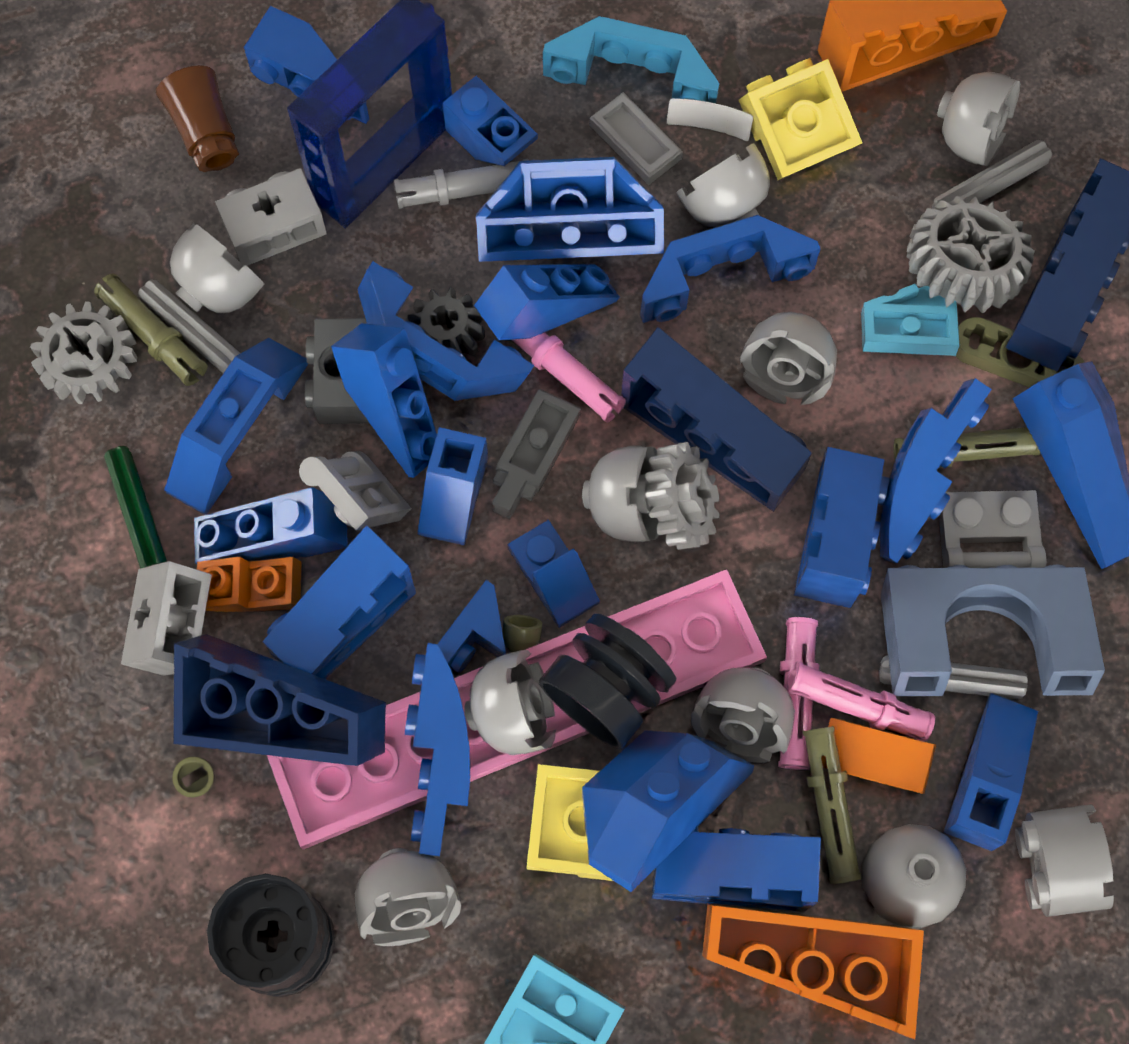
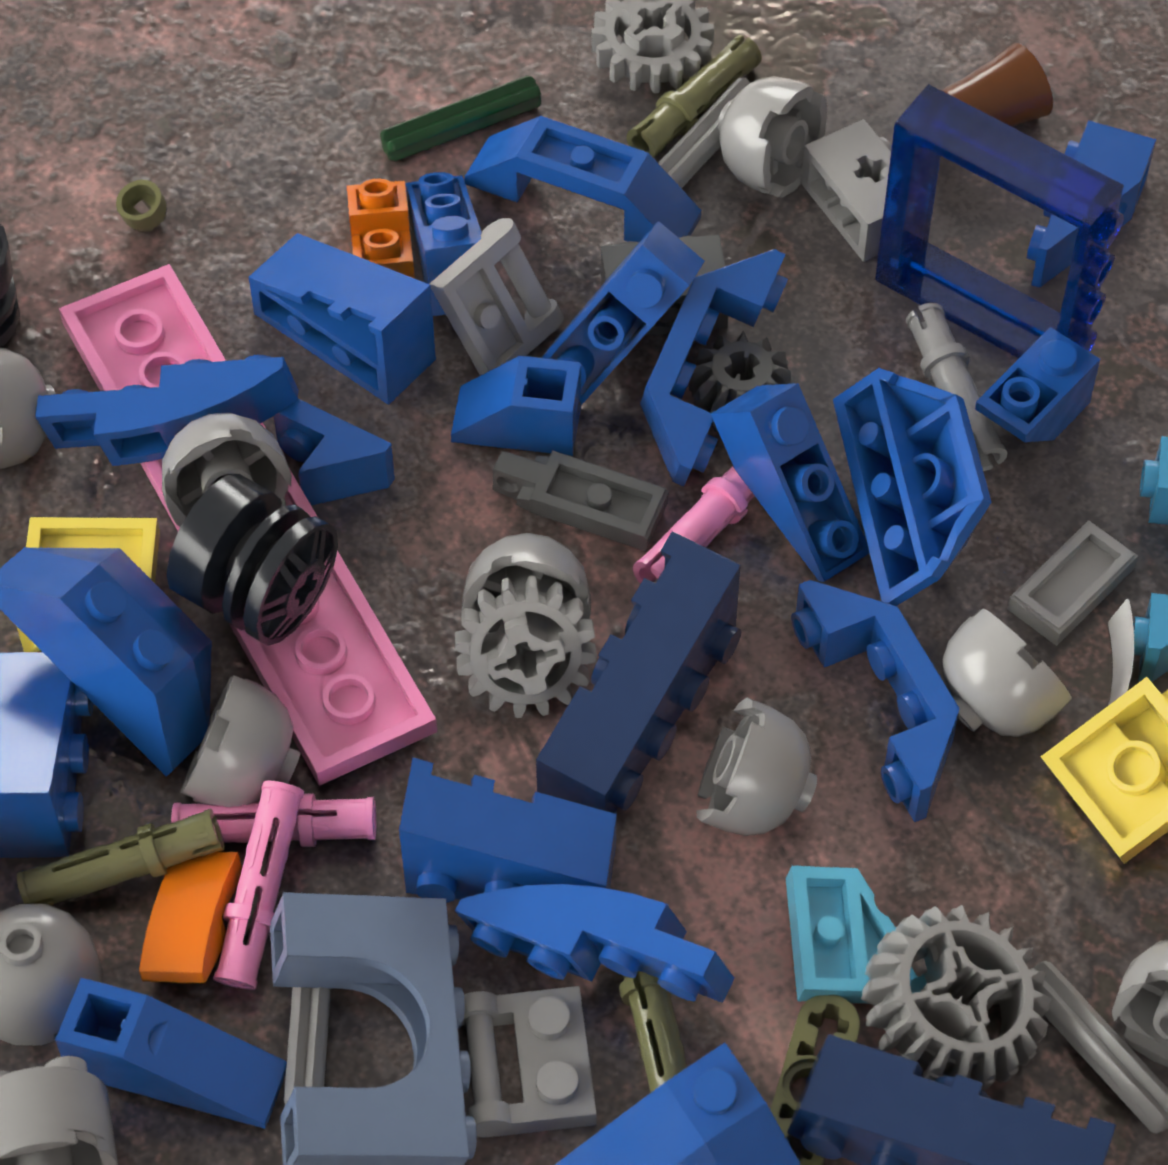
camera: 85 degrees right, 15 degrees down
light grey brick [121,561,212,676] -> none
dark blue wedge [173,634,386,766] -> none
olive hinge [502,615,543,653] -> none
blue slope [508,519,600,628] -> none

